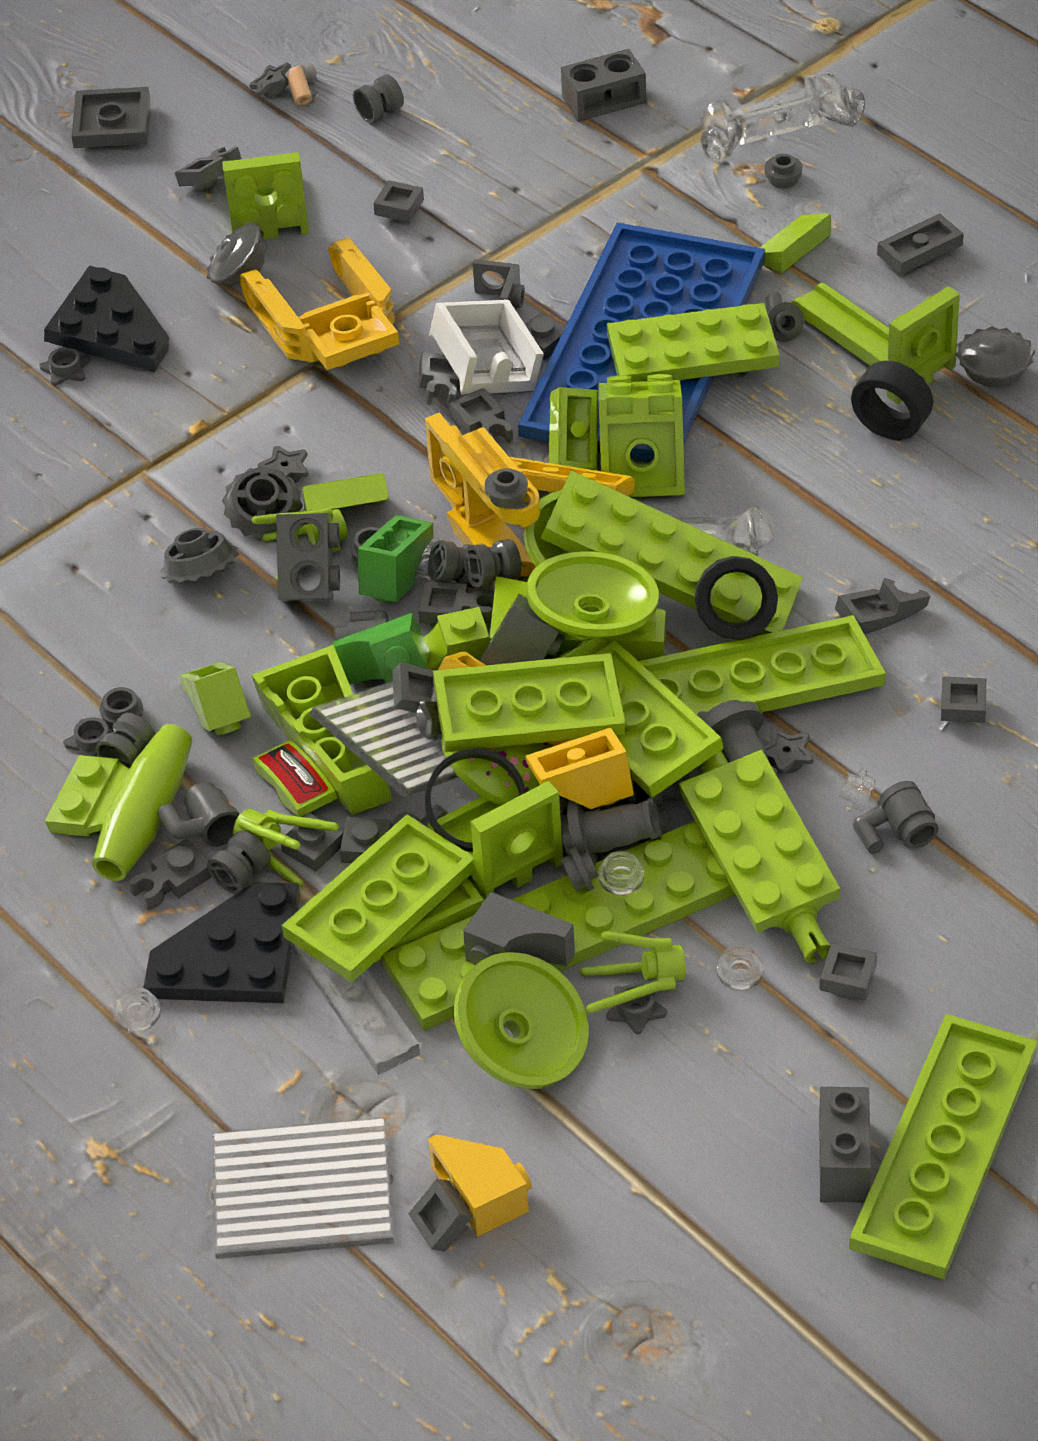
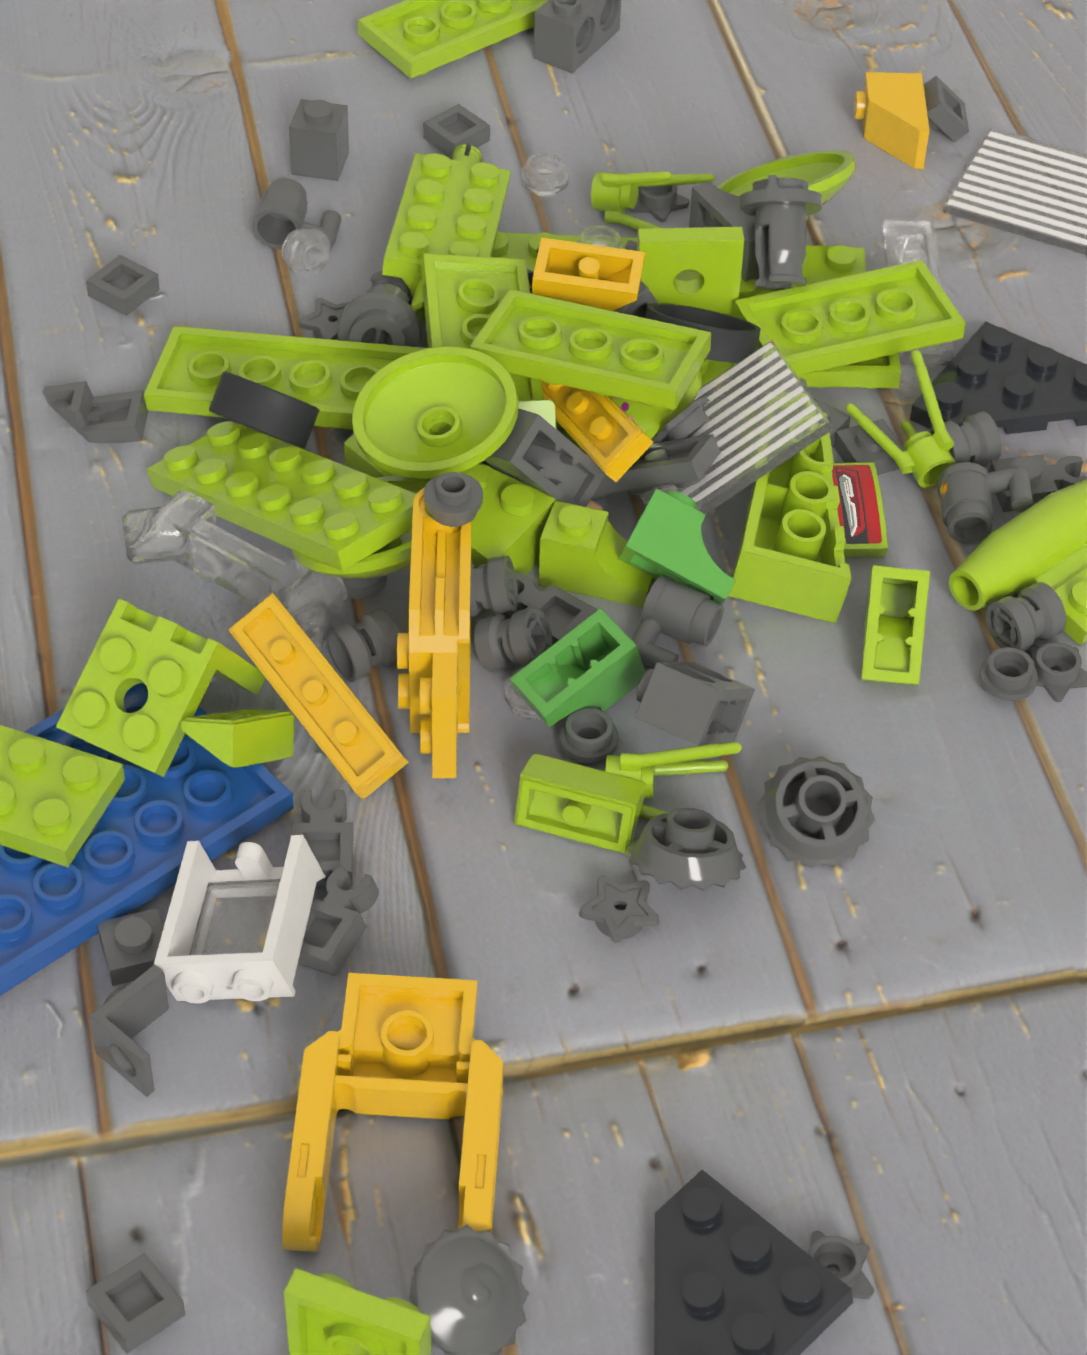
camera: 155 degrees left, 0 degrees up
none -> dark grey brick [289,99,349,181]
none -> dark grey piece [740,175,822,290]

